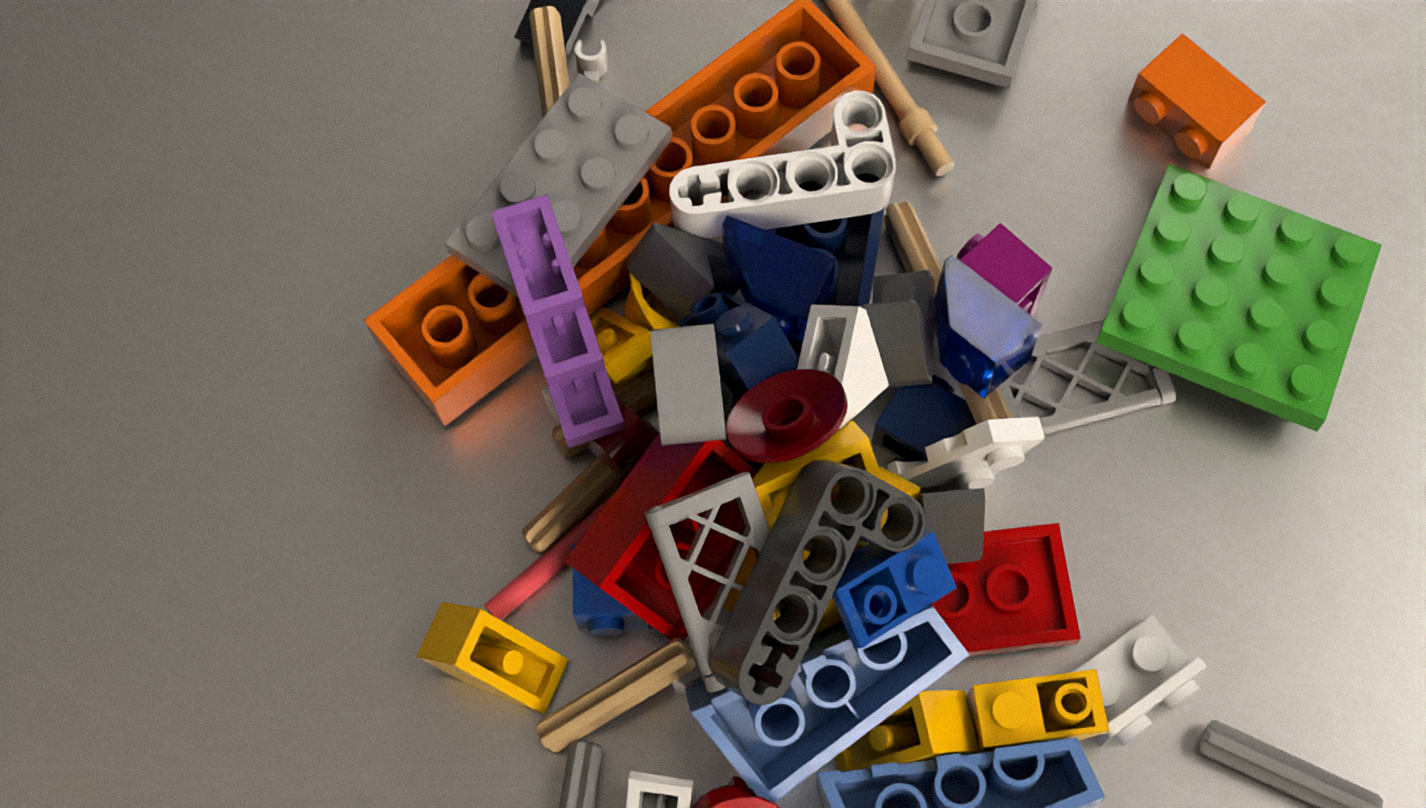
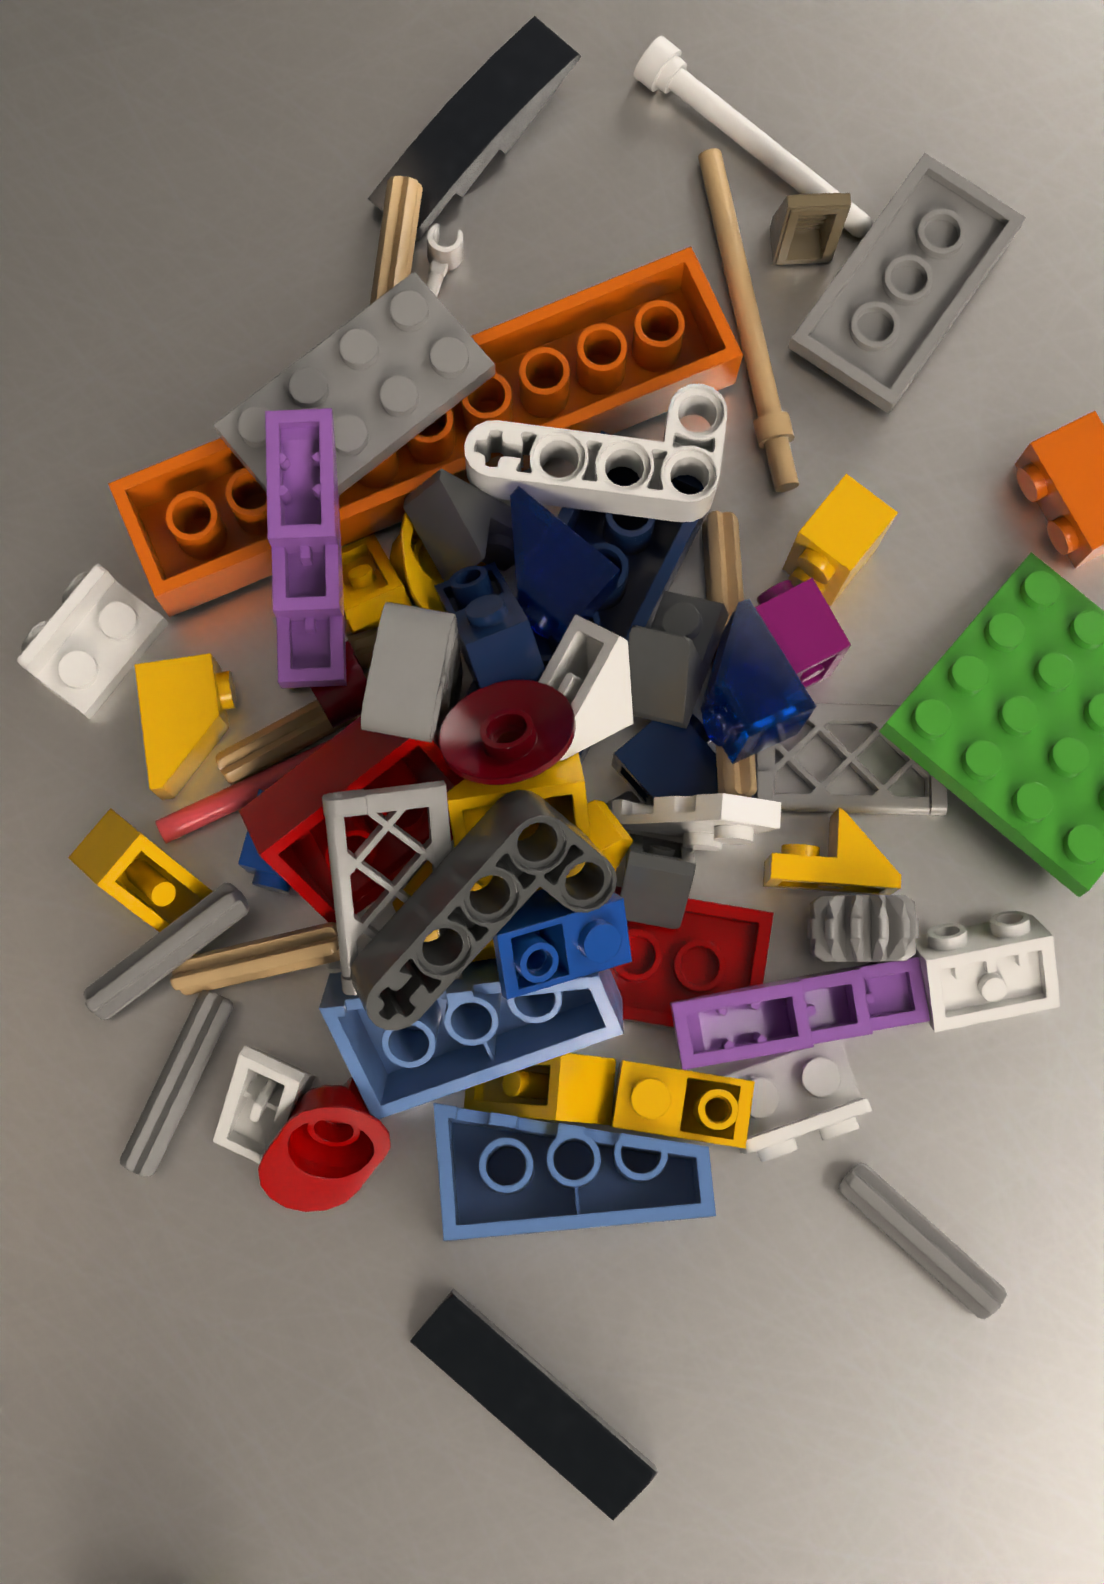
camera: 10 degrees right, 10 degrees up
none -> white bracket [17,564,169,719]
none -> light grey axle [84,883,249,1020]
none -> yellow slope [134,653,237,800]
none -> medium lavender slope [670,956,930,1070]
none -> yellow slope [763,807,901,895]
none -> yellow brick [782,473,898,606]
none -> light grey gear [807,895,919,962]
none -> white bracket [914,911,1061,1032]

